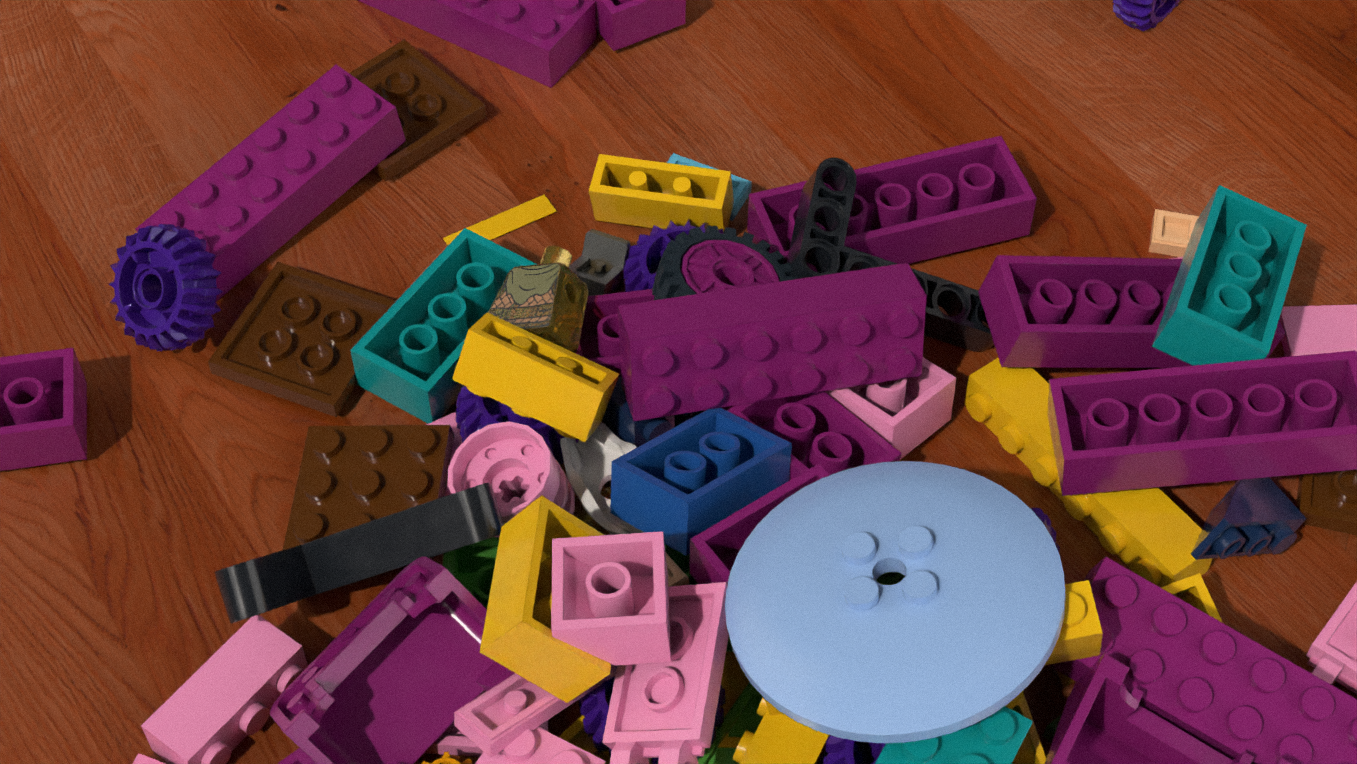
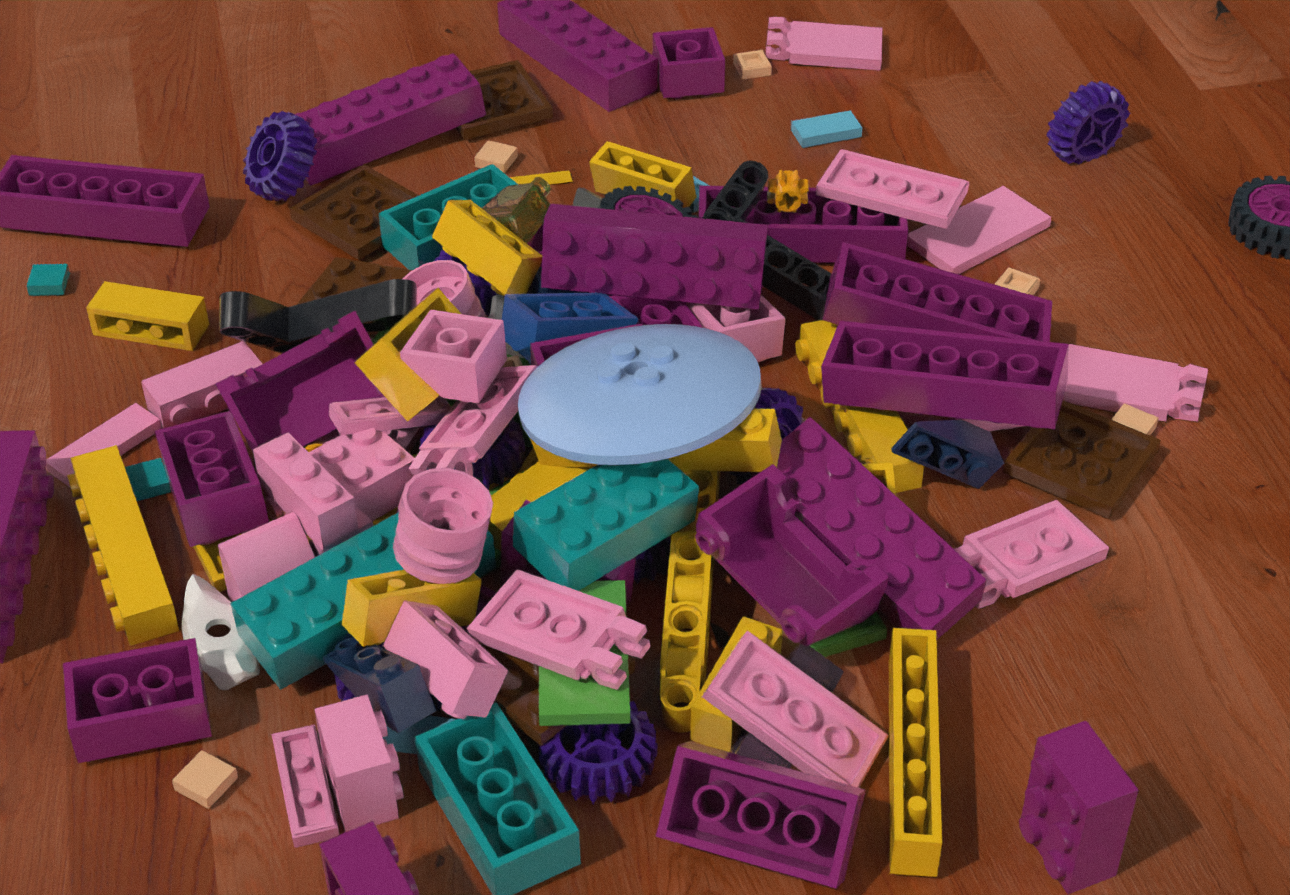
camera: 20 degrees right, 10 degrees down
teal brick [1152,185,1307,366] -> none
none -> yellow brick [86,281,209,351]
none -> light nougat tile [474,140,518,173]
none -> light orange gear [767,170,809,213]
none -> medium azure tile [791,110,862,148]
none -> bright pink tile [816,149,969,229]
none -> bright pink tile [907,186,1051,274]

